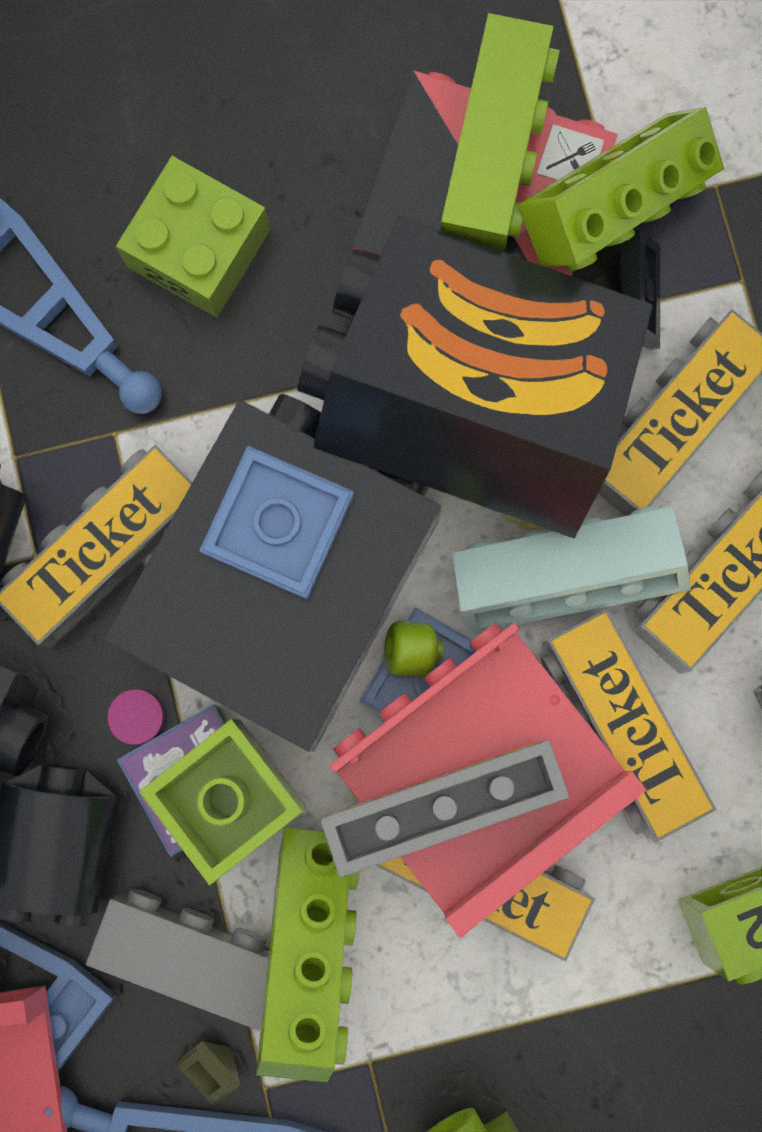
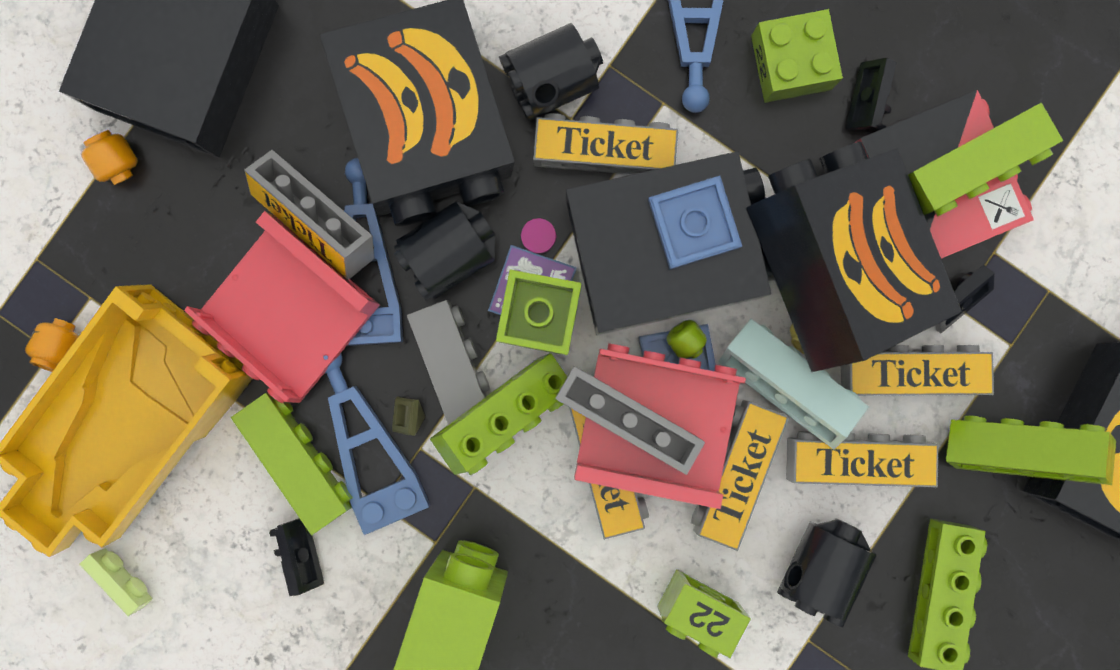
camera: 45 degrees right, 5 degrees up
lime brick [518,107,725,271] -> none
none -> black plate [846,57,897,133]

